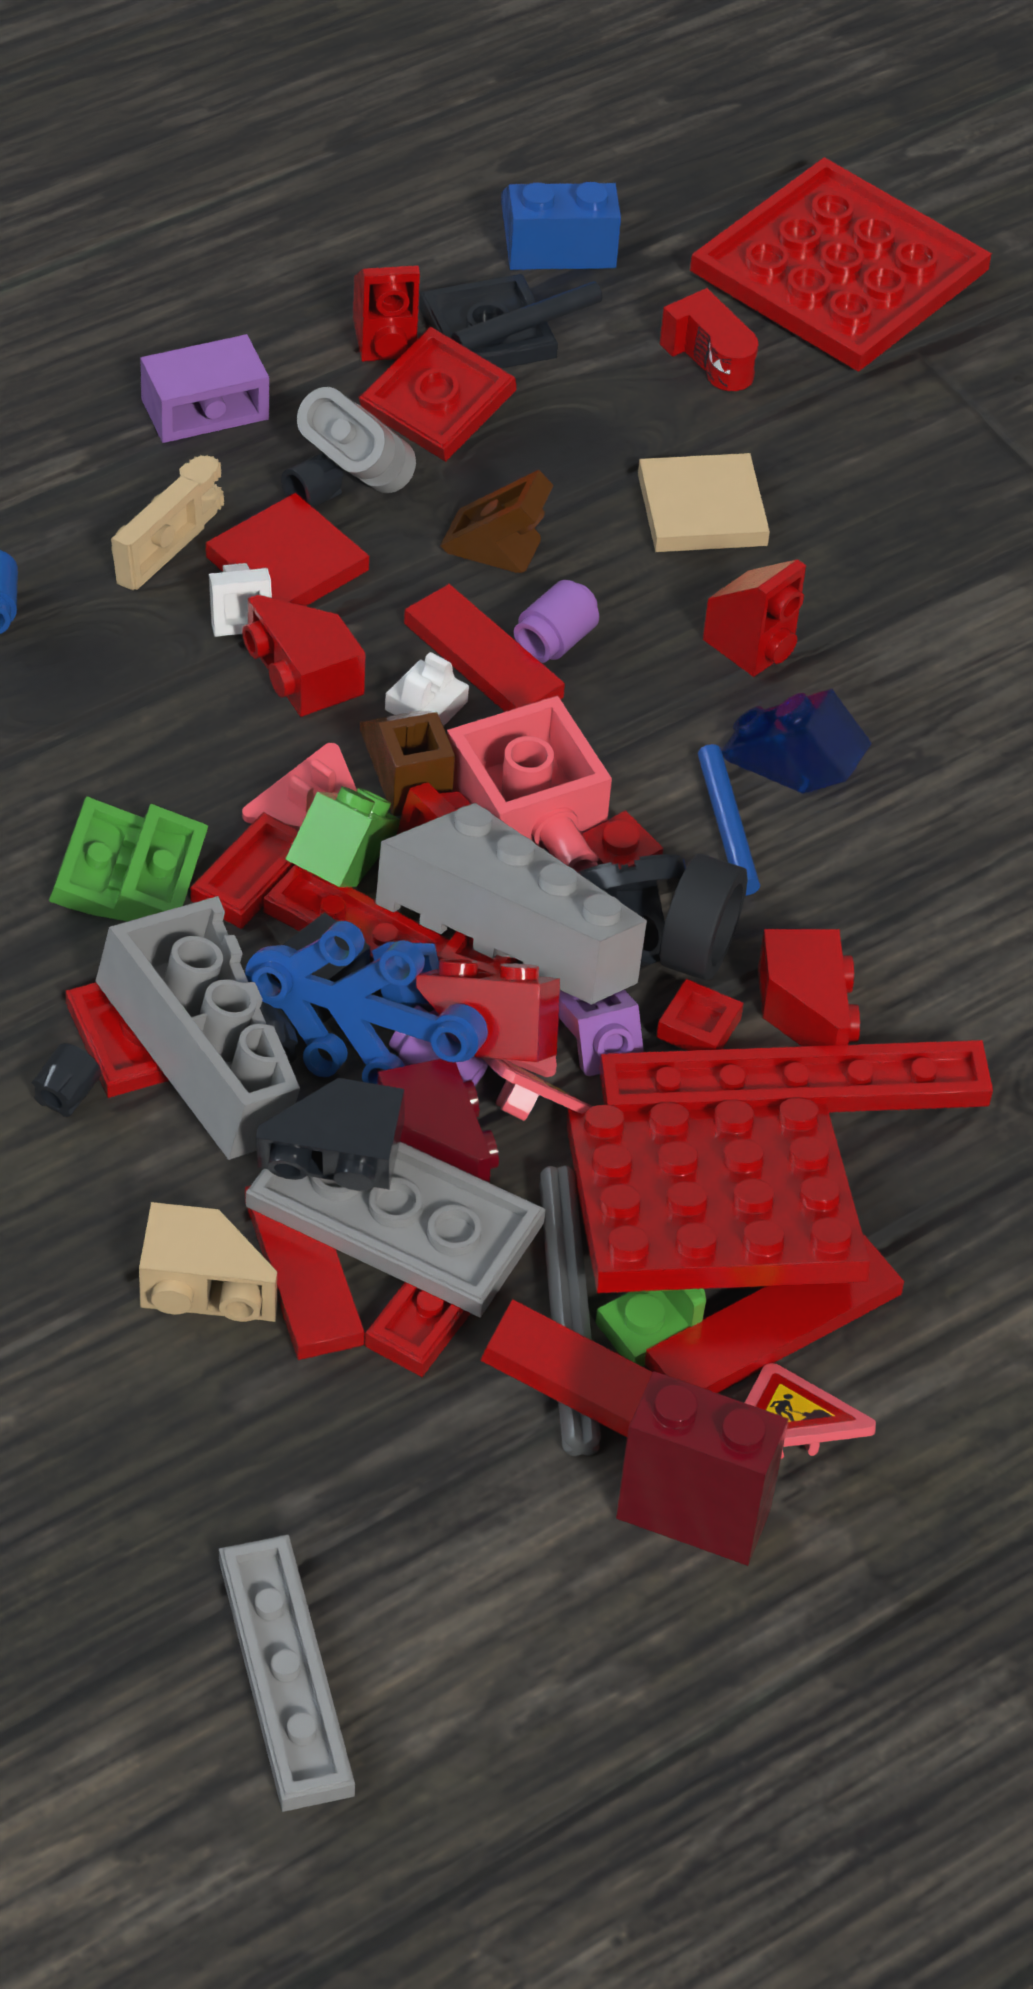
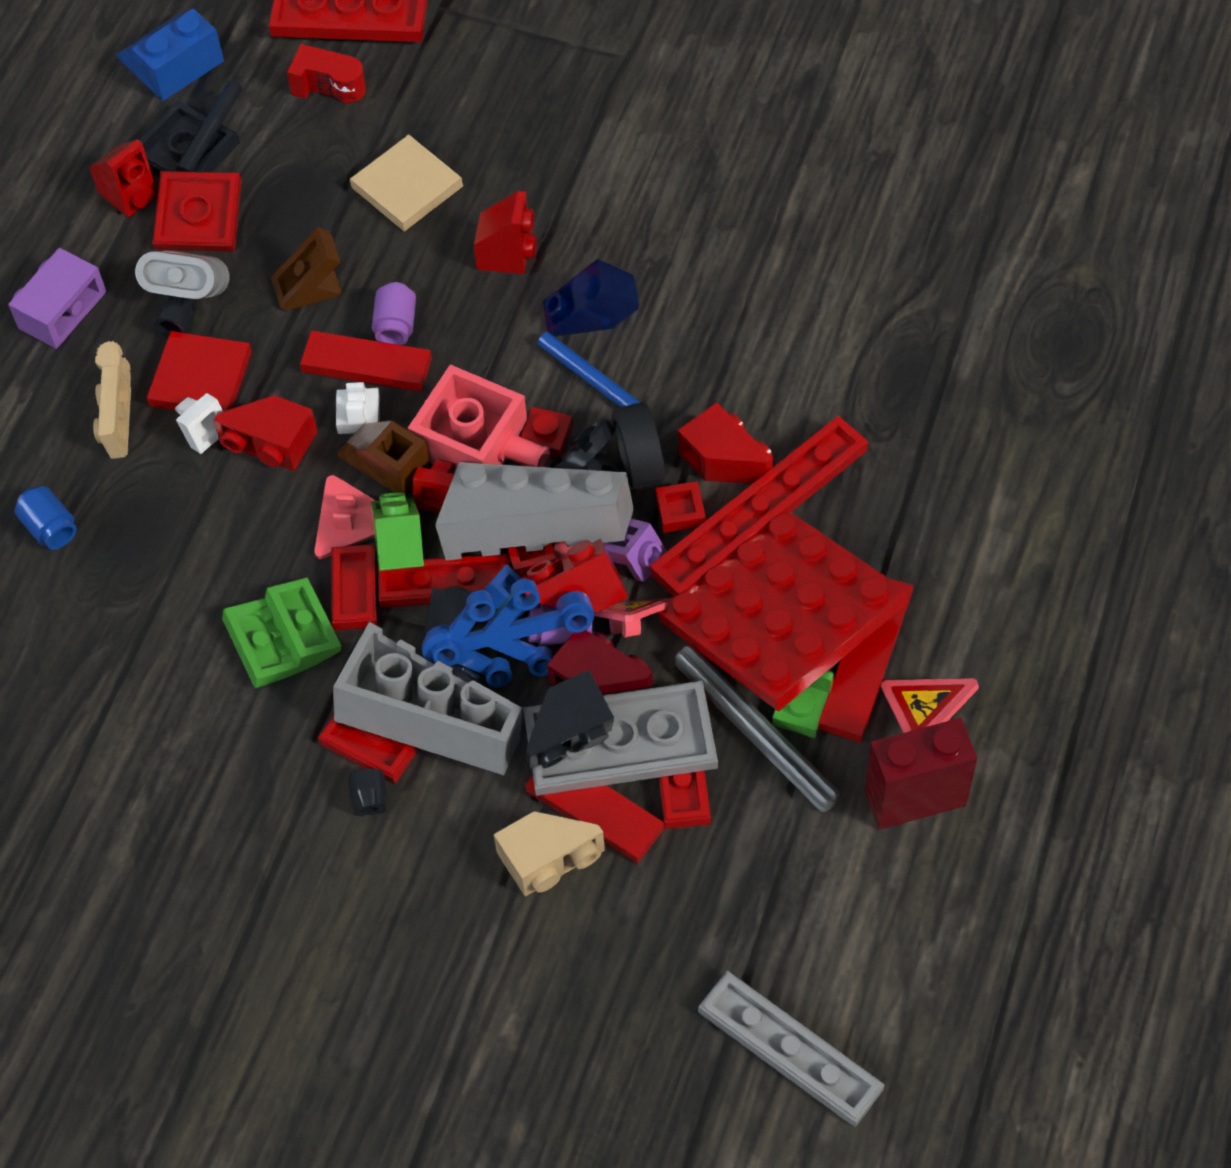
camera: 30 degrees left, 10 degrees up
red tile [480,1299,653,1437] -> none

